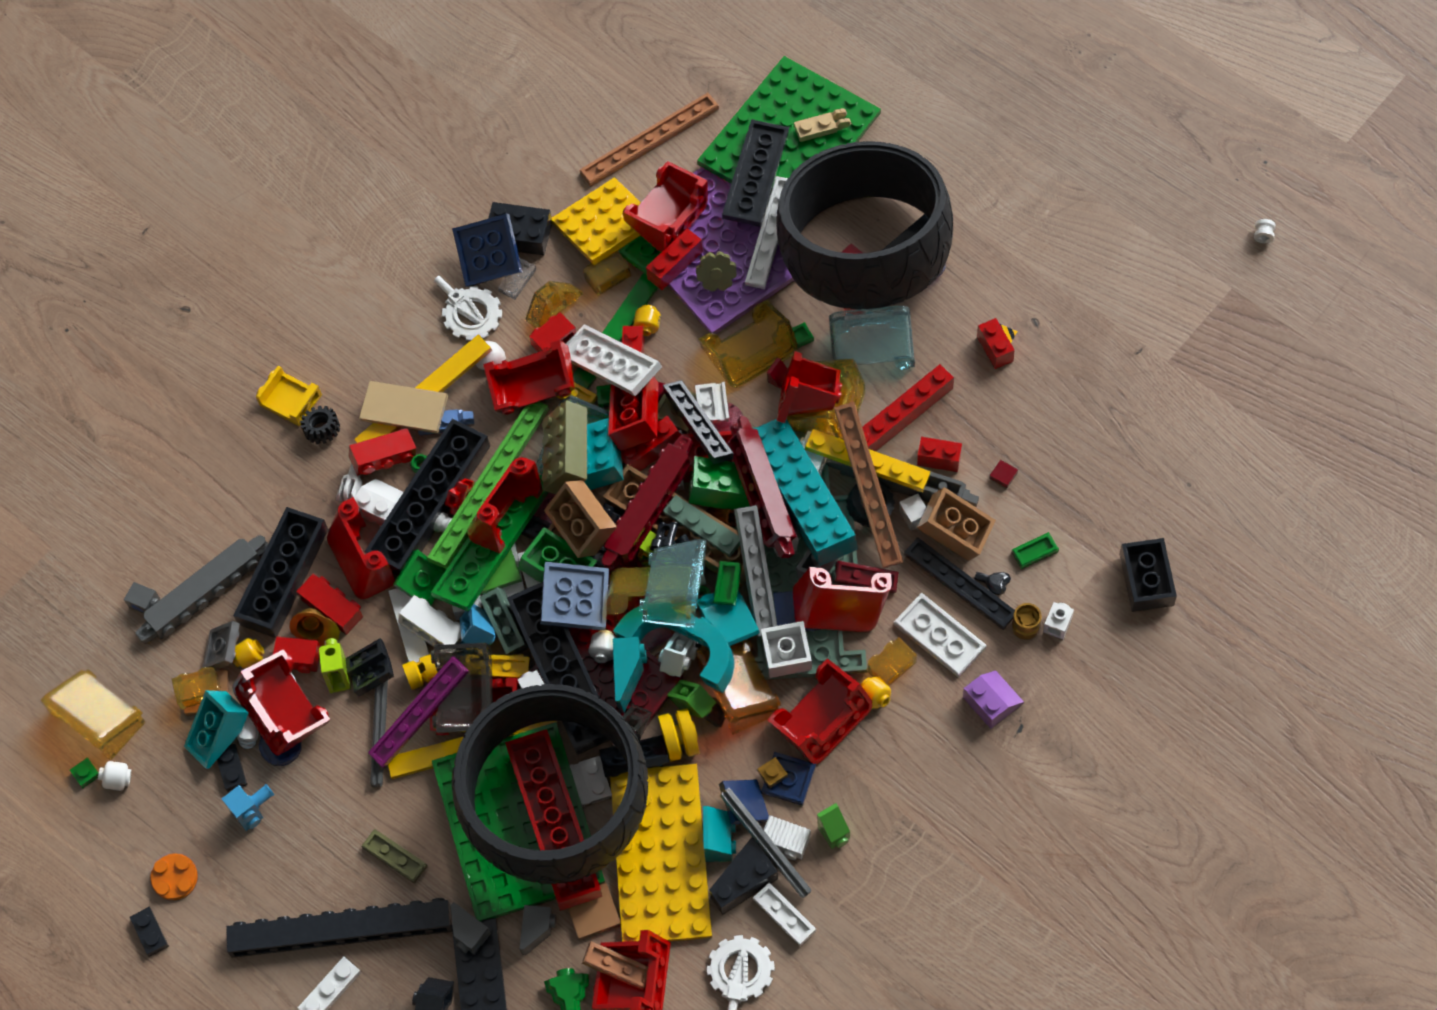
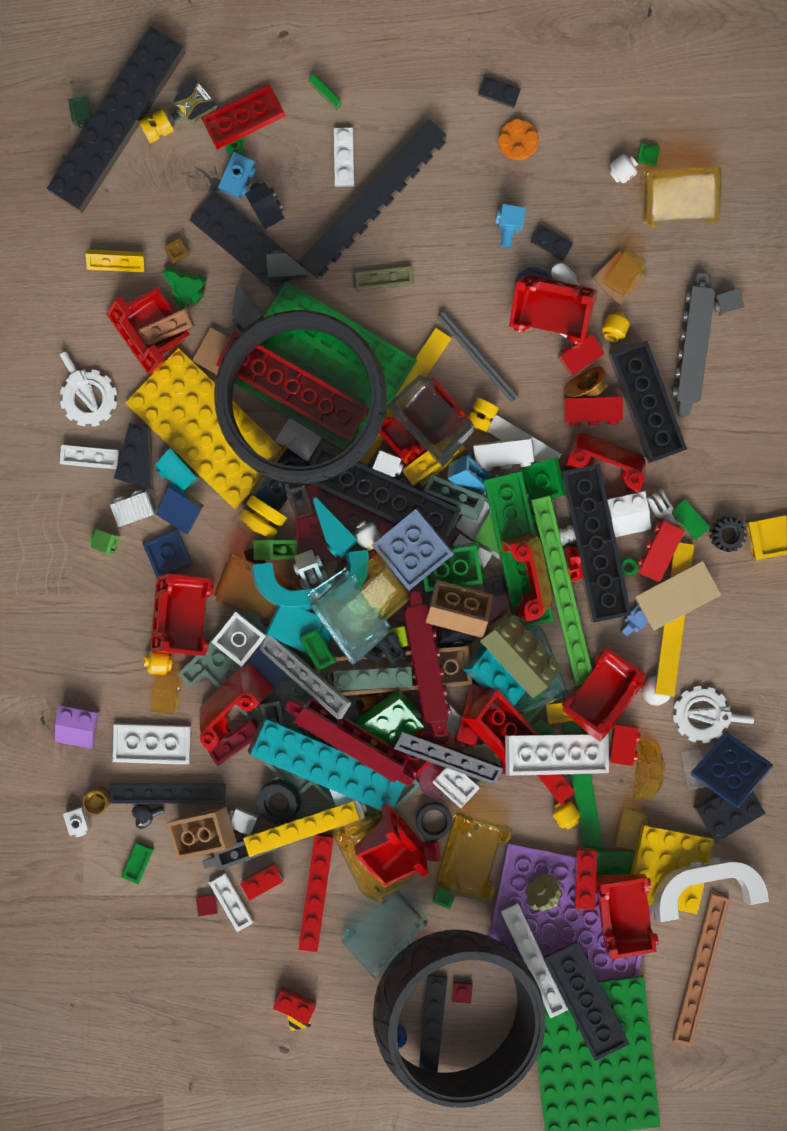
camera: 130 degrees right, 25 degrees up
teal slope [184,690,249,769] -> none
flat silver plate [202,621,240,671] -> none
lime torso [319,638,351,693] -> none
black slope [345,638,394,697] -> none
magenta tile [368,656,470,768] -> none
dark grey axle [720,788,811,898] -> none
pearl gold plate [757,757,788,788] -> none
tan hinge [794,108,851,142] -> none
nougat tile [834,402,904,569] -> none
black brick [1119,538,1177,612] -> none
none -> white tile [208,872,254,932]
none -> black tyre [416,802,453,840]
none -> white arch [653,858,769,922]
none -> green tile [671,499,710,540]

